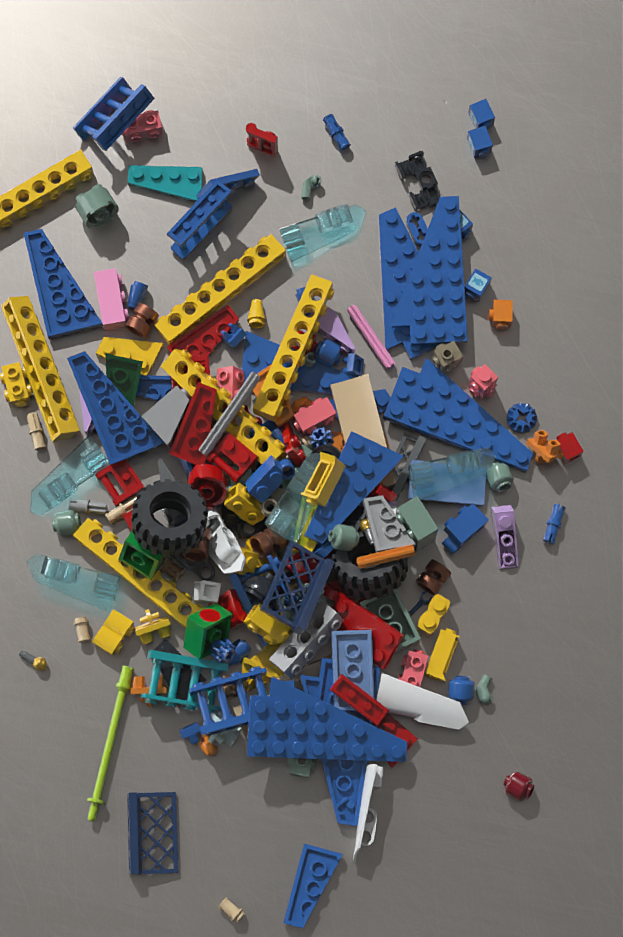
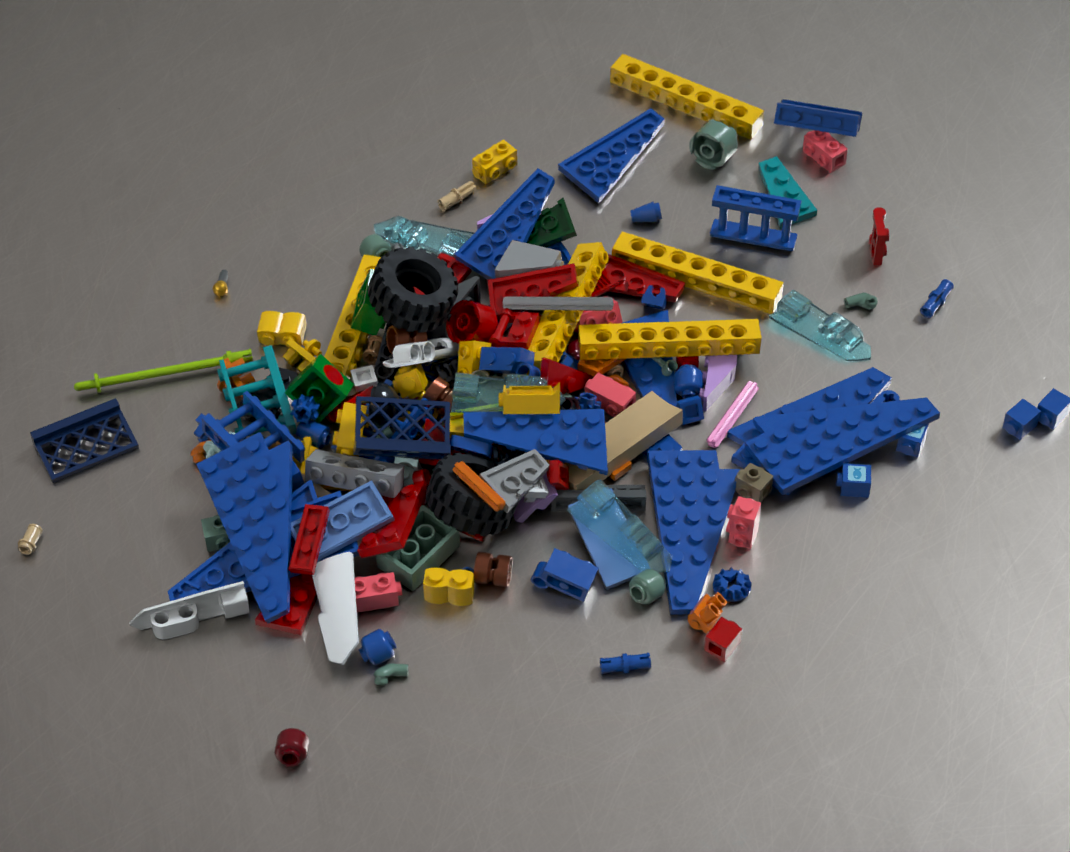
camera: 65 degrees right, 25 degrees down
yellow brick [1,296,80,441] -> none
clear light blue panel [27,554,120,612] -> none
tan pin [73,617,91,642] -> none
bright pink brick [94,268,129,331] -> none
yellow wing [96,337,164,375] -> none
copper wheel [125,303,159,338] -> none
blue wing [196,169,260,199] -> none
yellow cone [247,299,266,329] -> none
blue wing [283,844,343,928] -> none
sand green head [328,524,359,551] -> none
black piece [395,151,441,210] -> none
sand green brick [396,496,439,553] -> none
yellow window [424,628,459,684] -> none
orange brick [489,299,513,330] -> none
lavender slope [492,505,519,569] -> none

